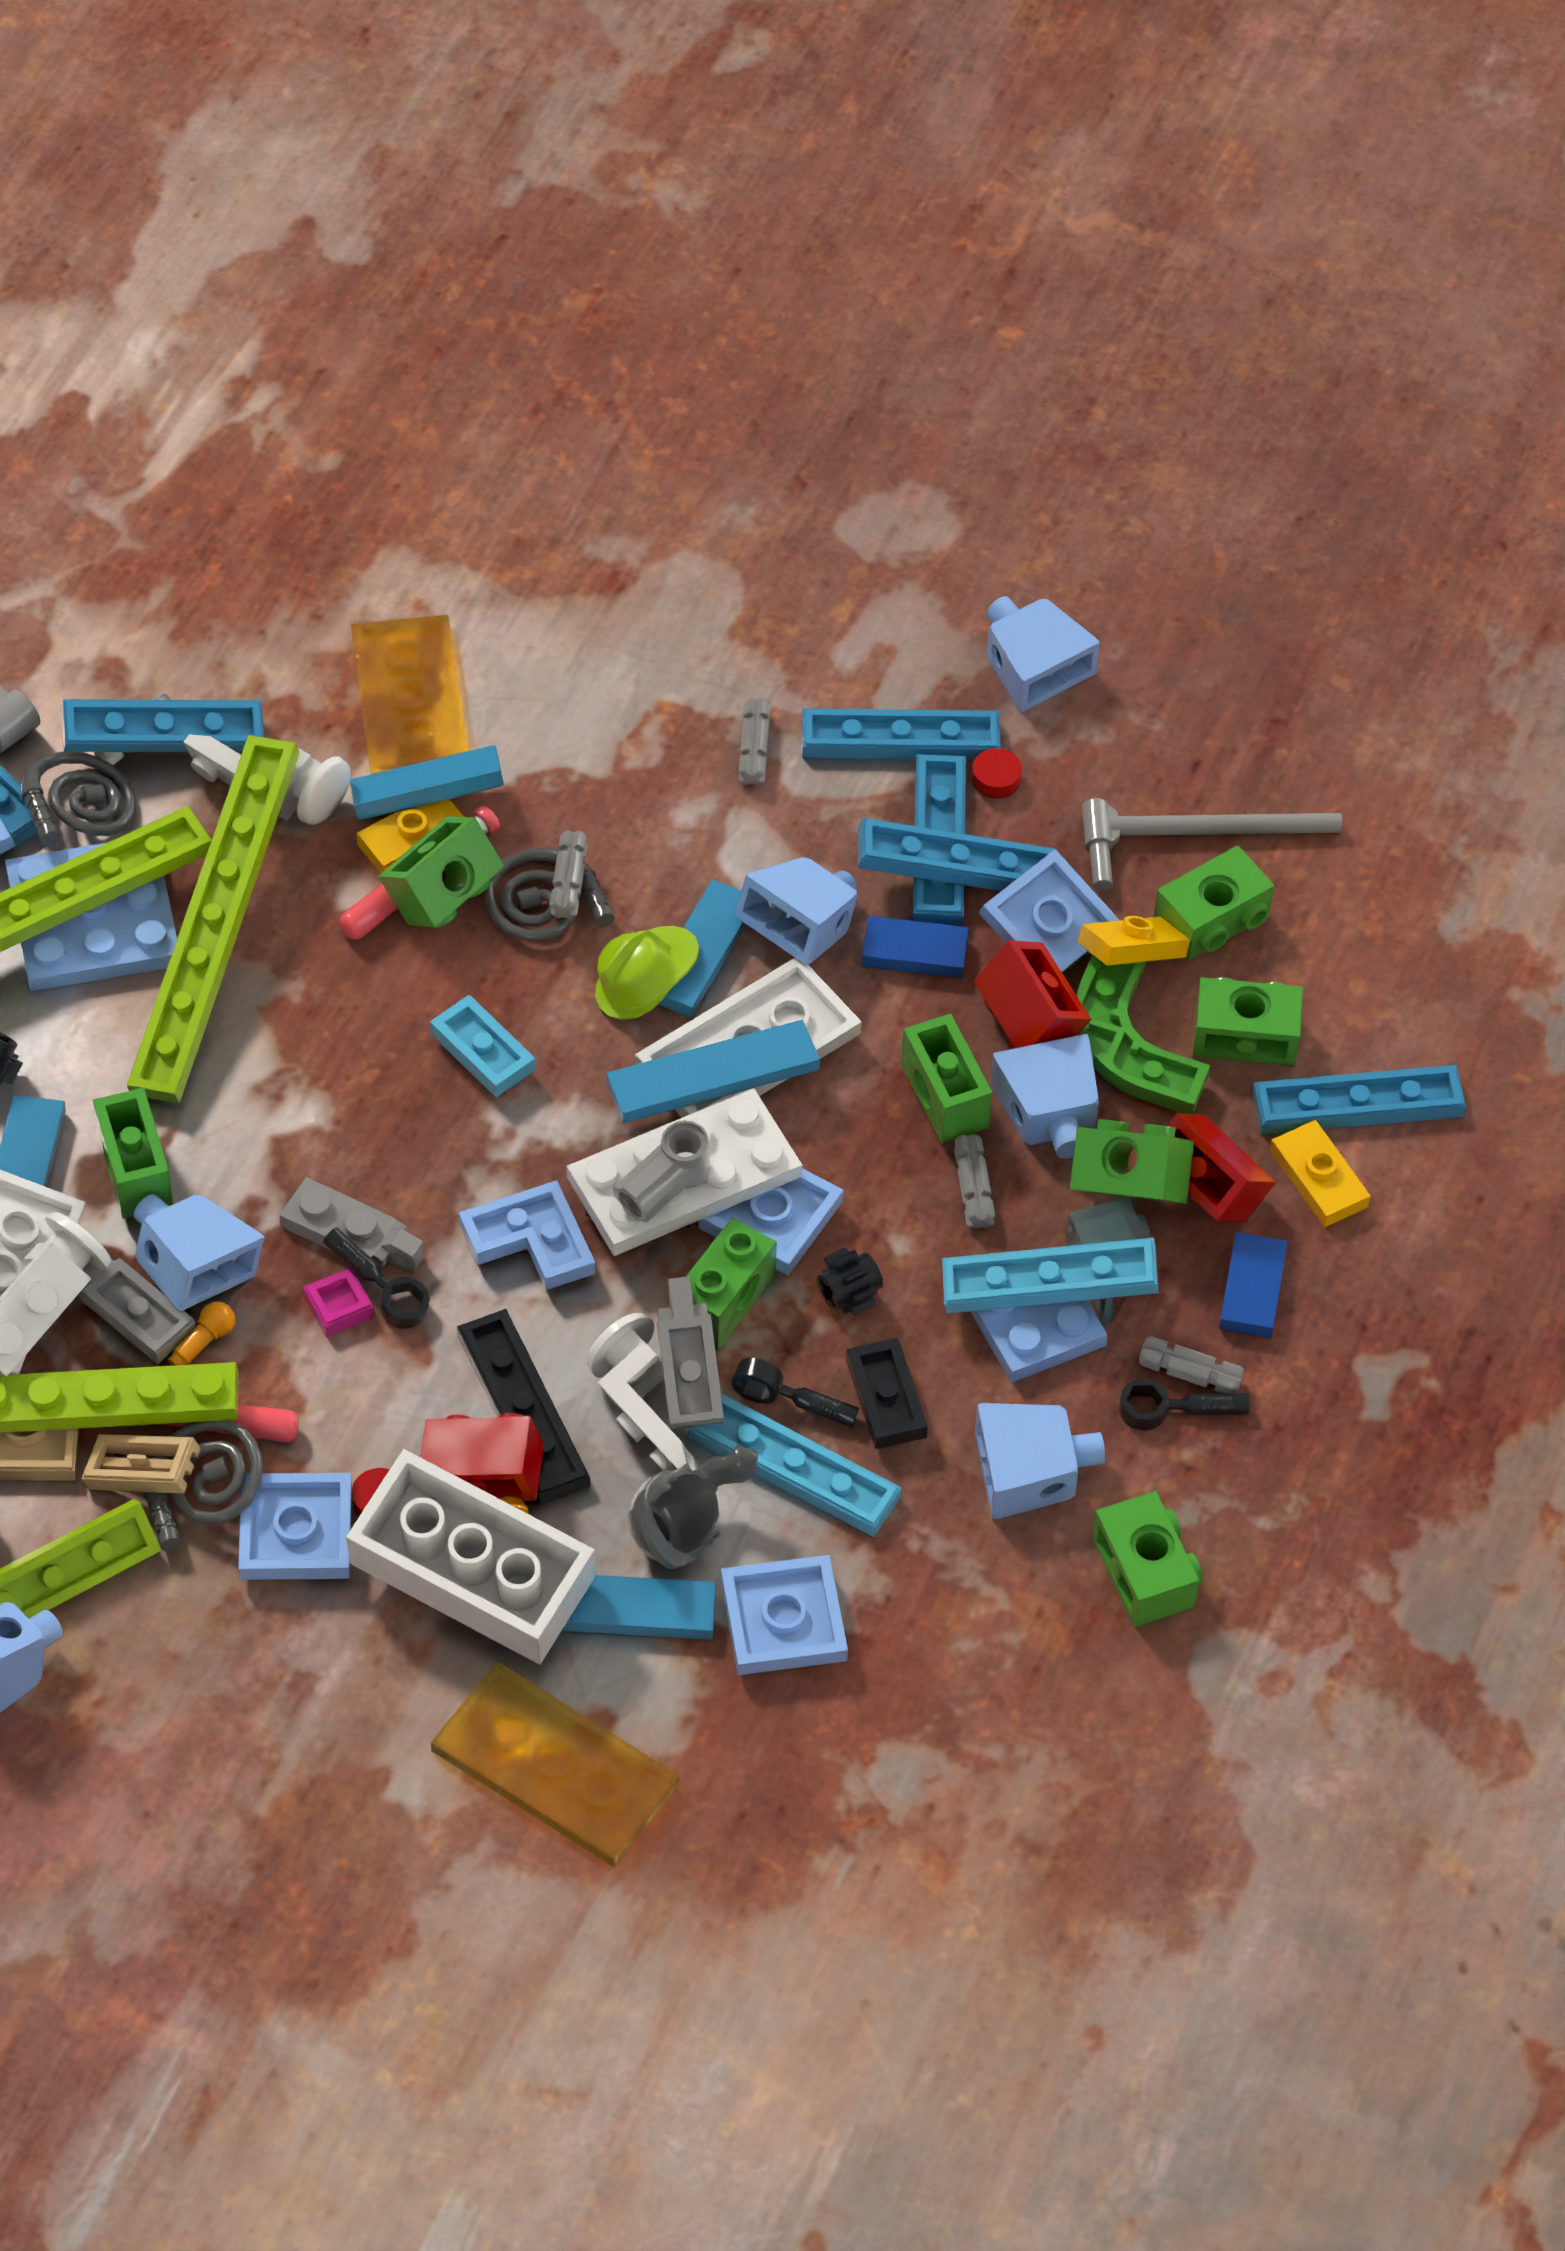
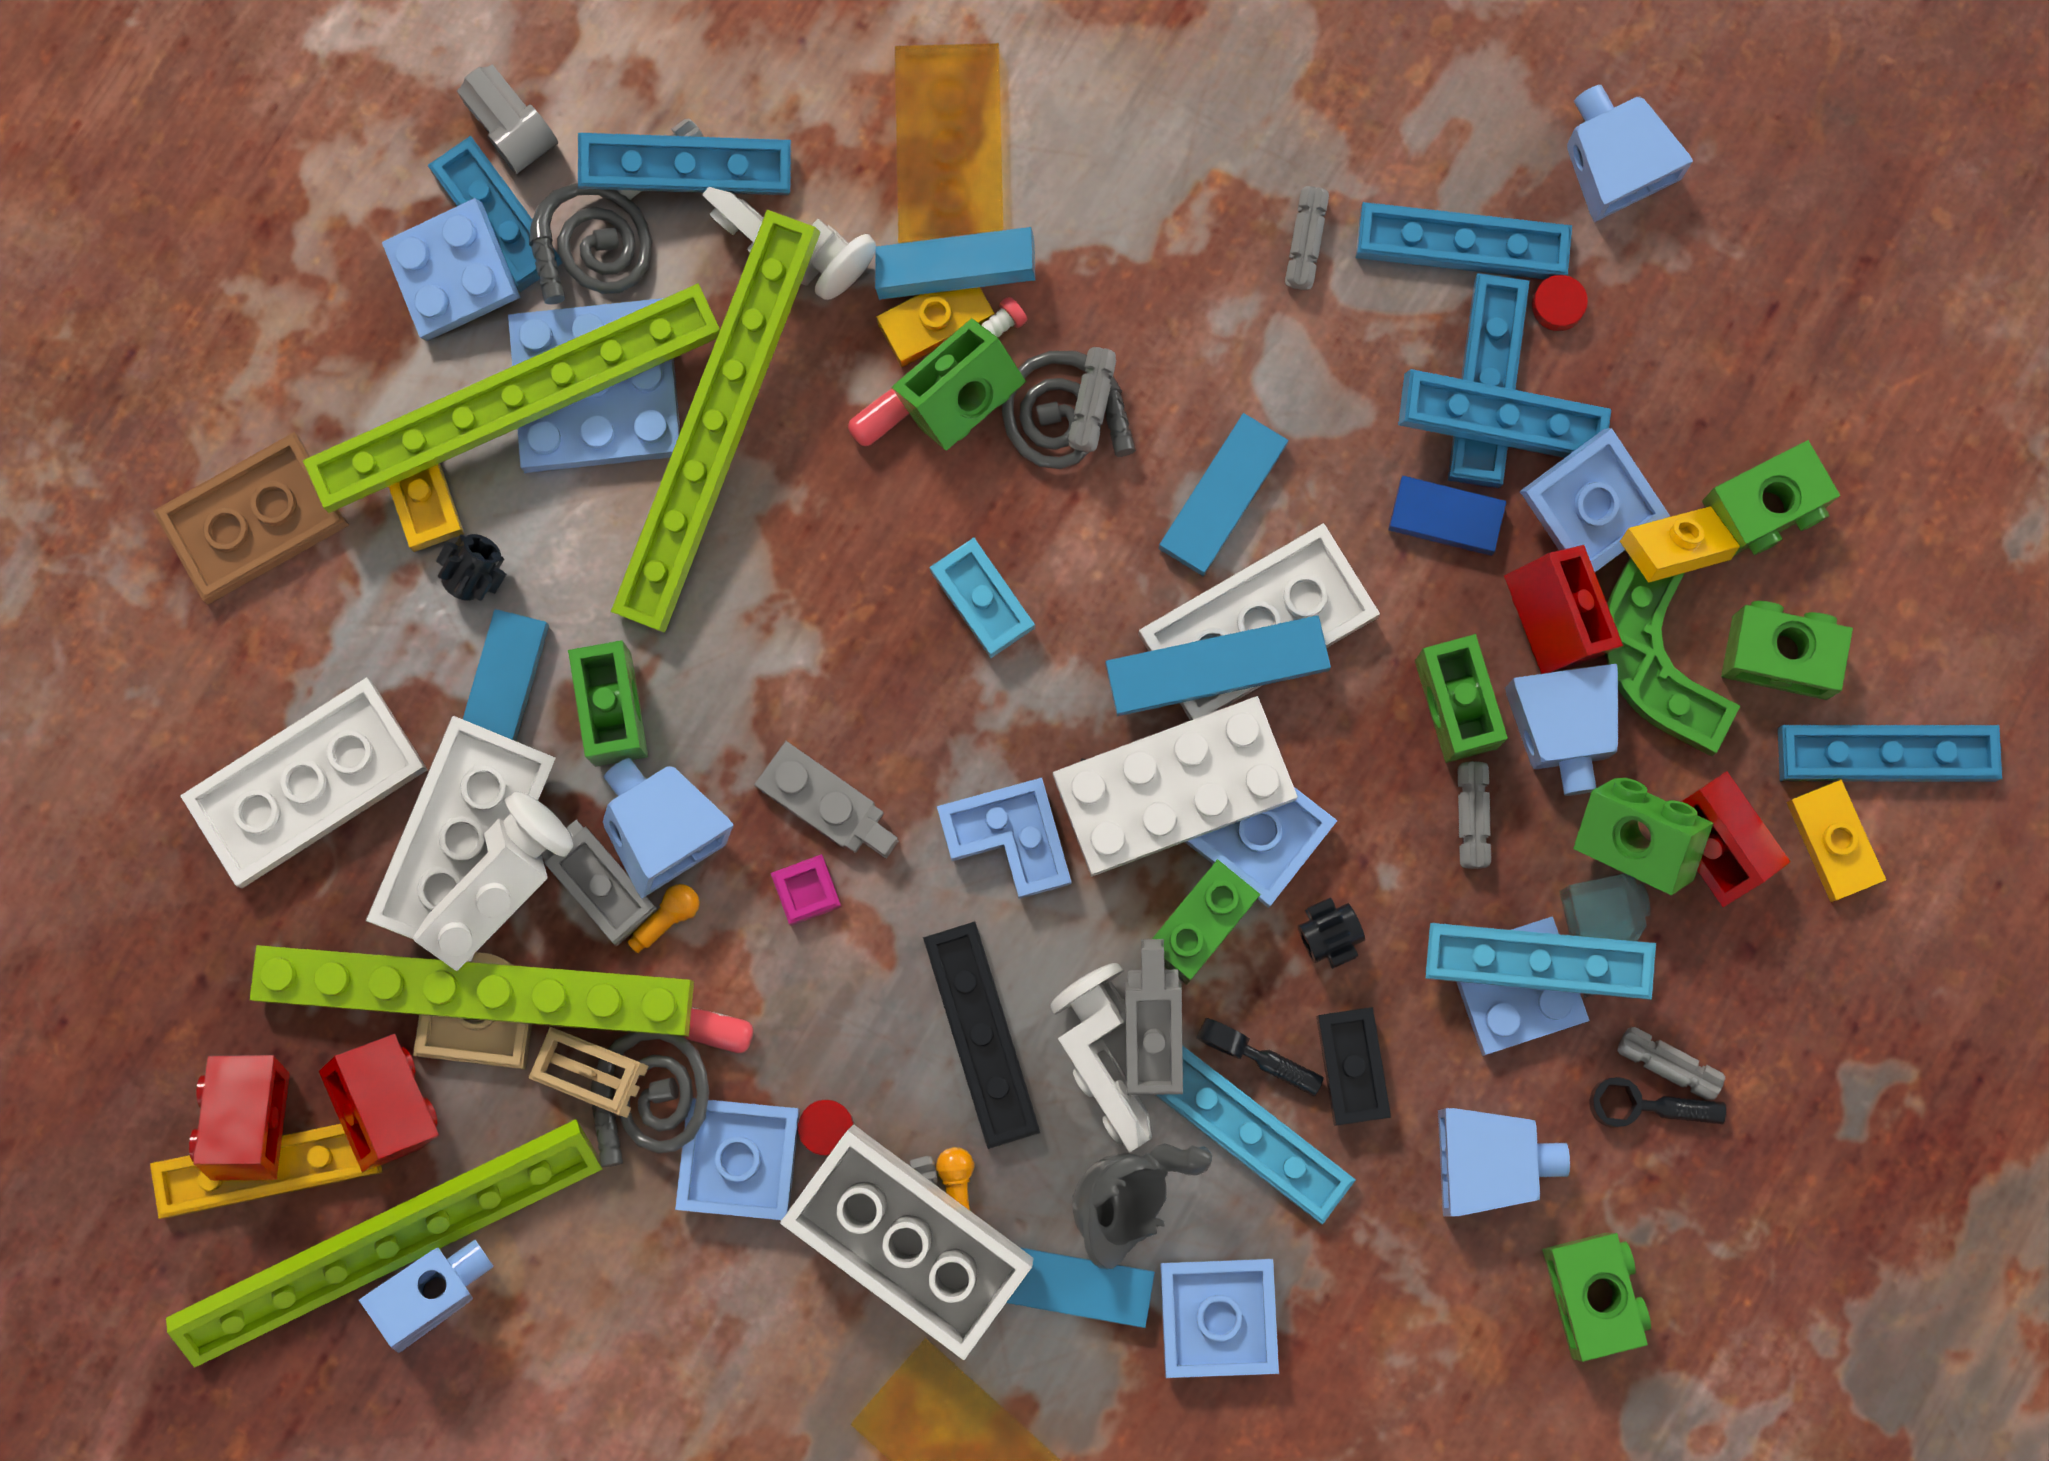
camera: 10 degrees right, 25 degrees up
black piece [323,1227,430,1329] -> none
brick [420,1413,544,1501] -> none
lime piece [595,926,700,1020] -> none
light grey piece [613,1120,710,1223] -> none
light blue torso [734,857,858,965] -> none
light grey bar [1081,798,1342,892] -> none
blue tile [1219,1232,1287,1338] -> none

